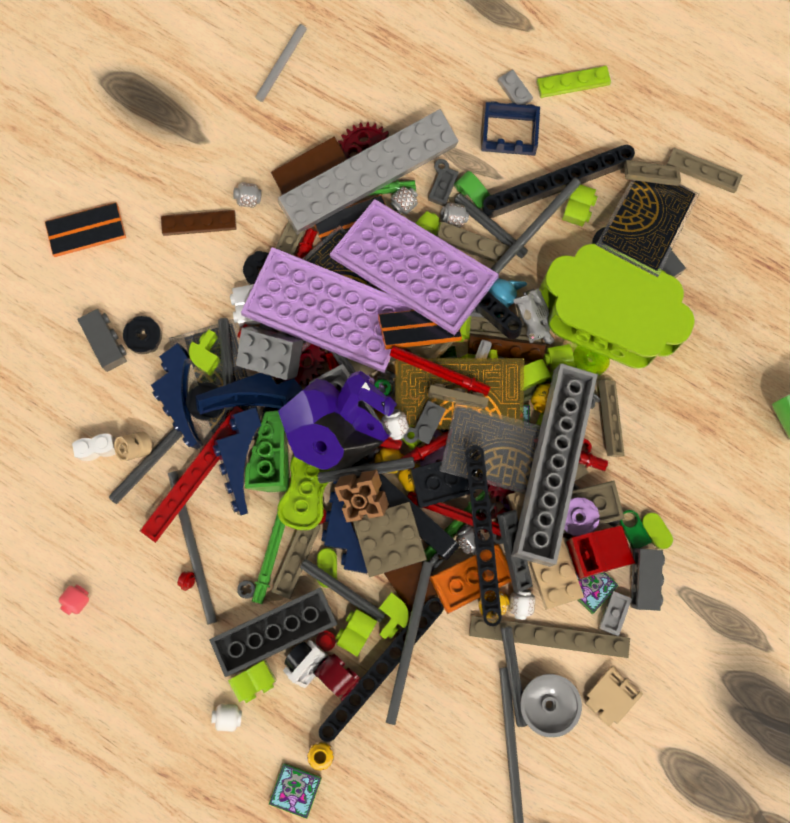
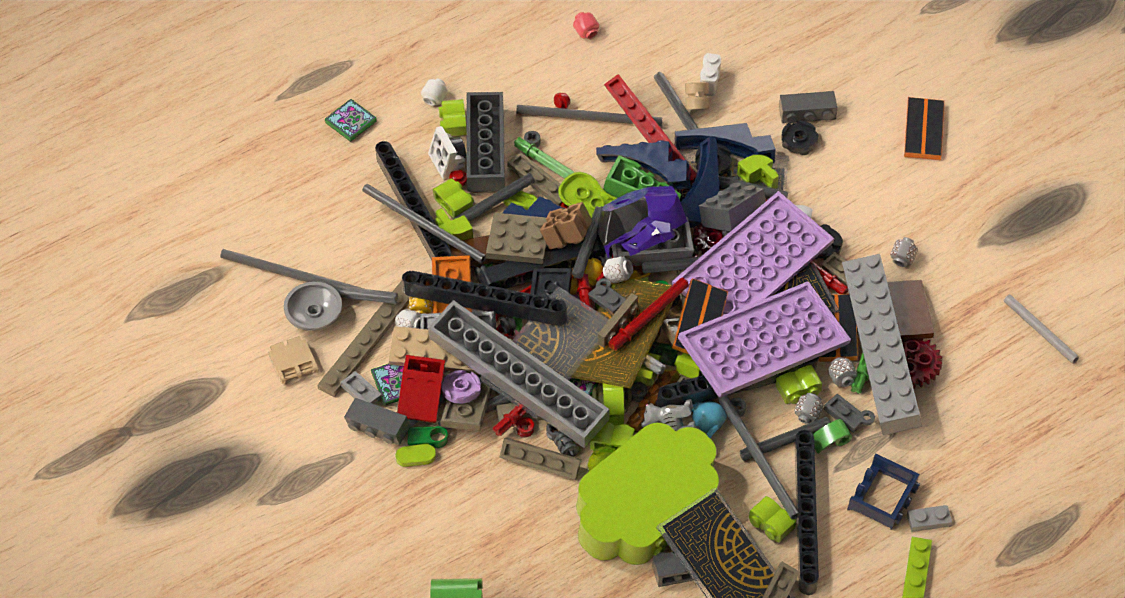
camera: 115 degrees right, 25 degrees down
reddish brown plate [161,210,237,236] -> none
yellow head [307,741,335,771] -> none
dark red brick [313,654,360,701] -> none
dark tan plate [436,221,509,263] -> none

